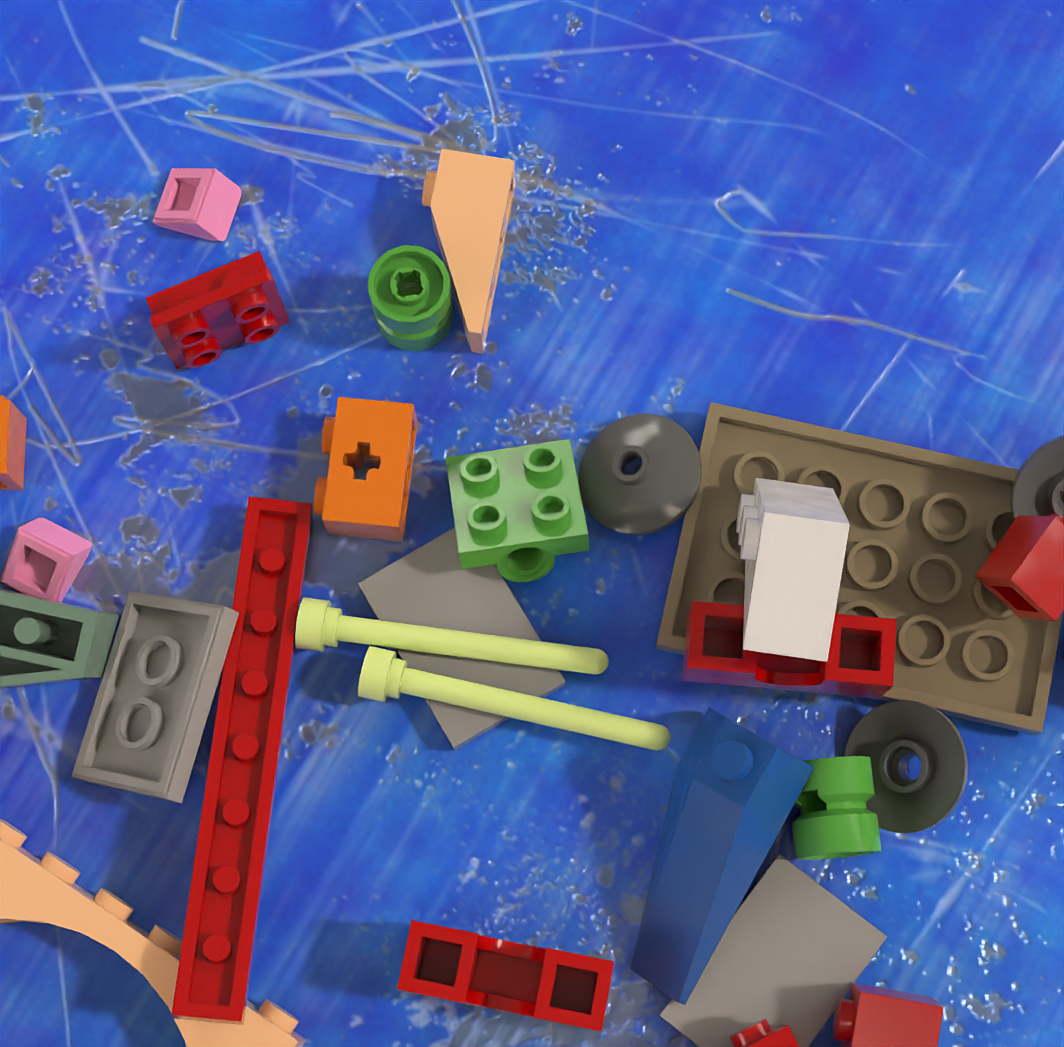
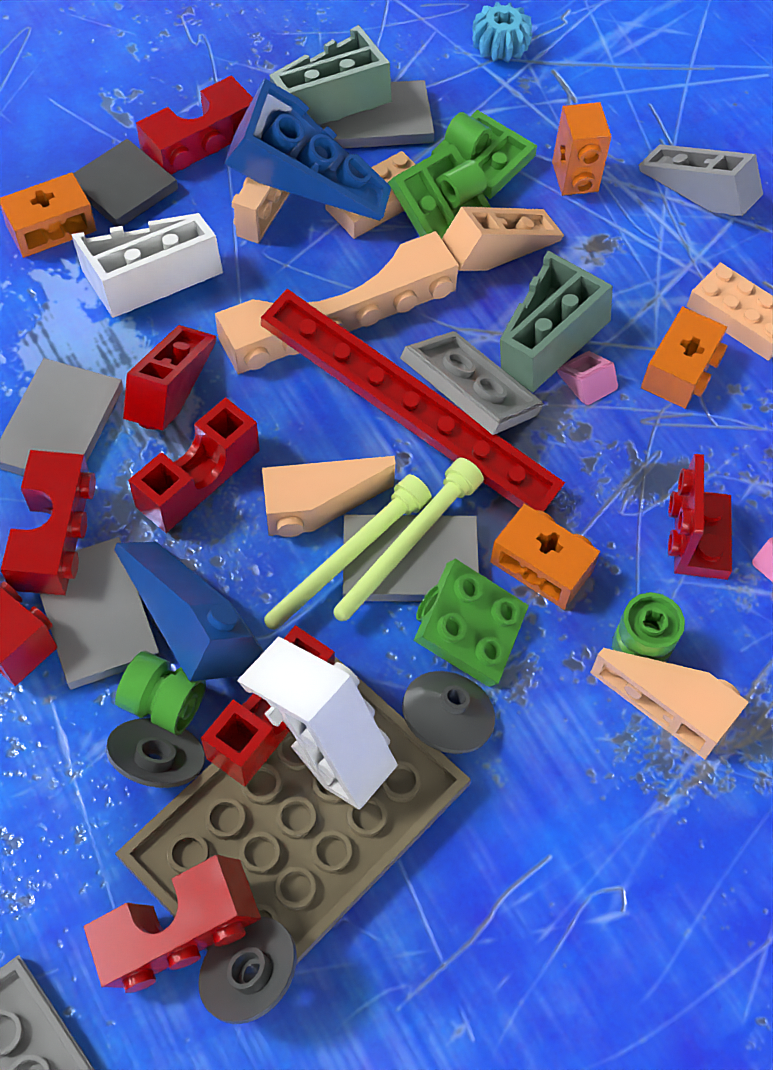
camera: 115 degrees right, 15 degrees down
none -> light nougat slope [262,456,396,537]

